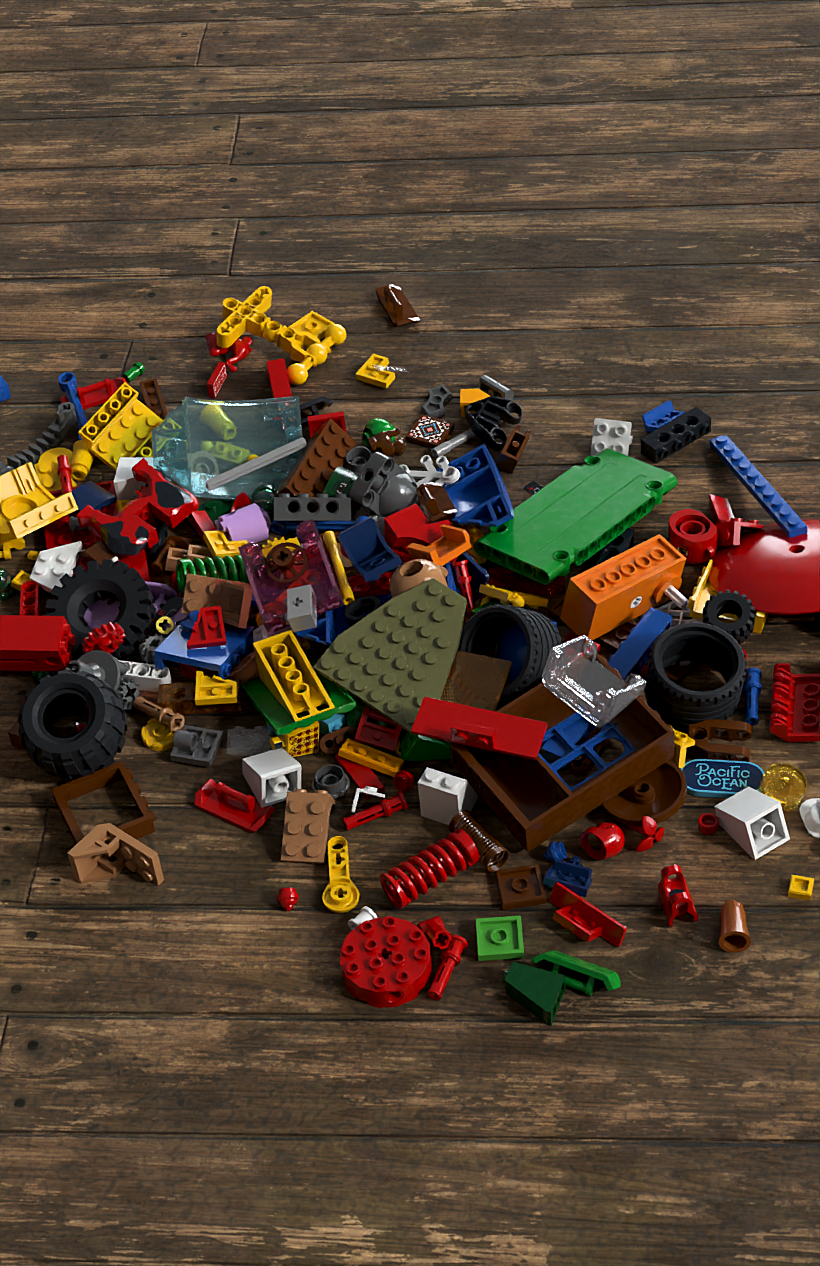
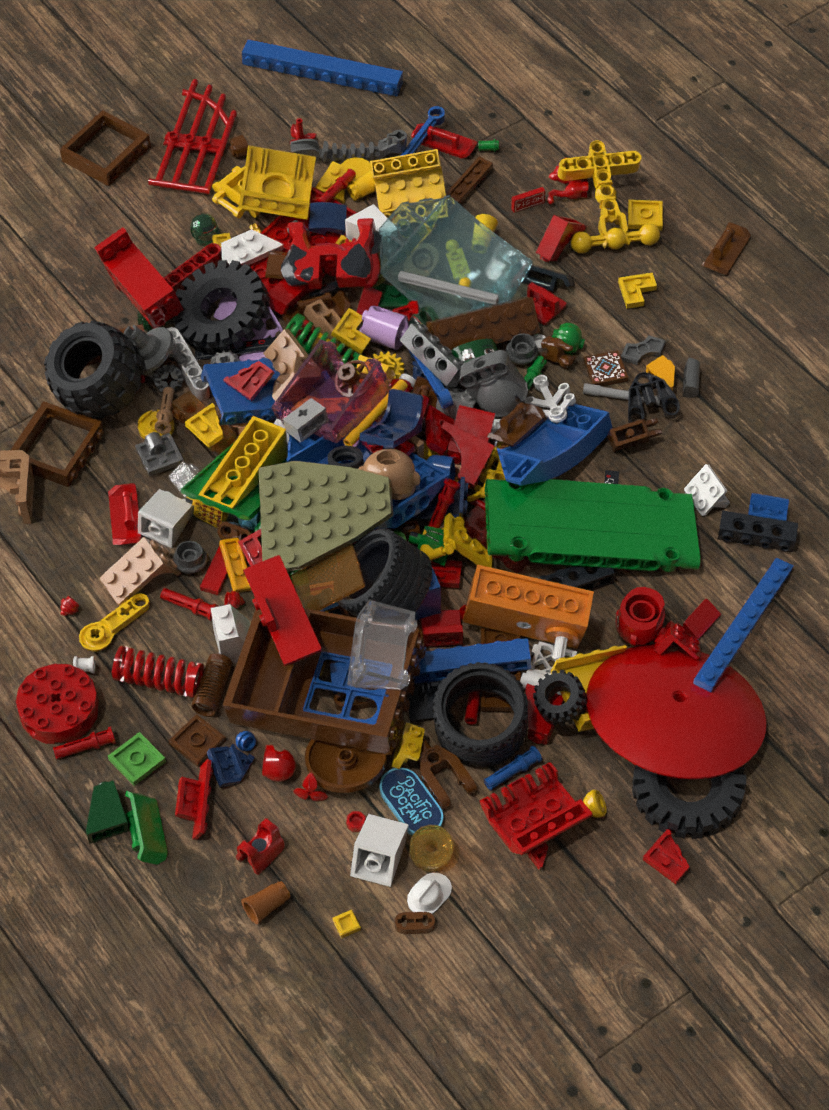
camera: 45 degrees right, 10 degrees up
red gear [82,622,125,653] -> none
light yellow bush [155,616,174,635] -> none
white bracket [351,786,385,813] -> none
clear sticker [372,365,408,372] -> none
orange panel [407,524,472,566] -> none
red piece [417,915,452,950] -> none

